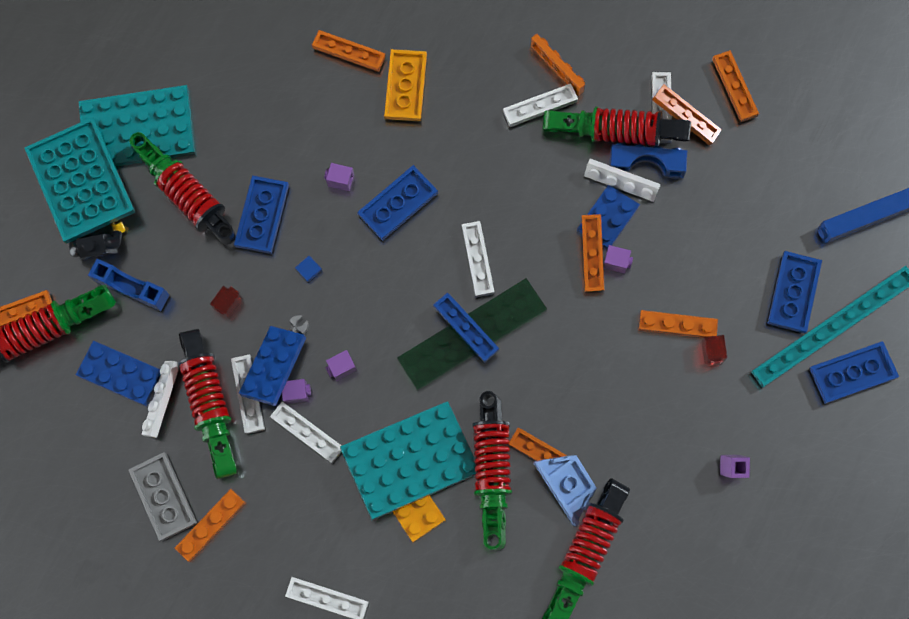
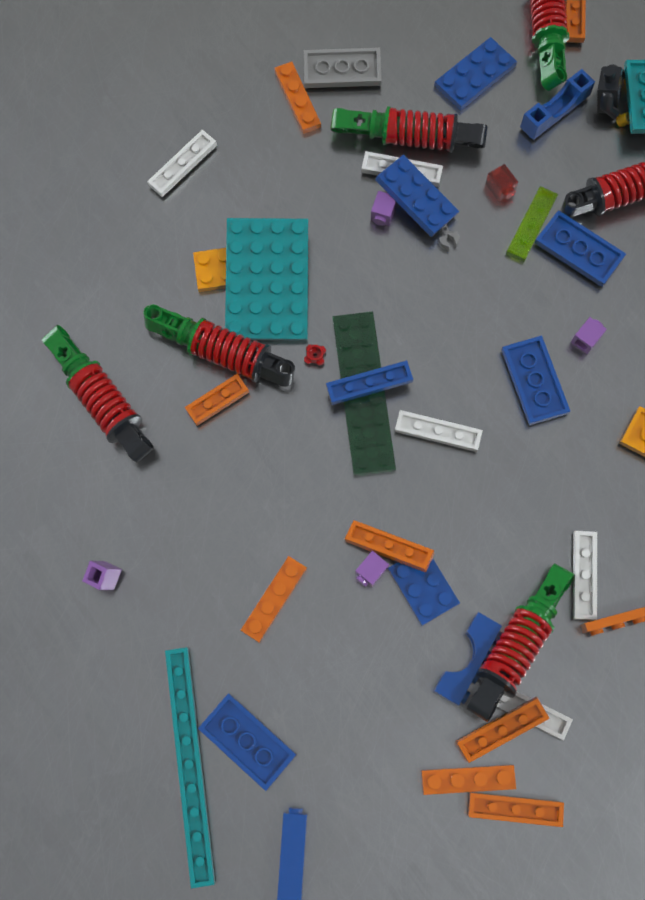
camera: 115 degrees right, 0 degrees up
white plate [141,361,179,438] -> none
white plate [270,402,342,464] -> none
blue tile [295,256,322,283] -> none
medium lavender brick [325,350,357,381] -> none
light blue wing [533,455,597,527] -> none
white plate [584,159,661,202] -> none
clear red brick [701,335,727,366] -> none
blue plate [809,341,899,404] -> none
none -> red plate [304,344,326,366]
none -> orange plate [421,765,516,795]
none -> clear neon green tile [506,186,558,262]

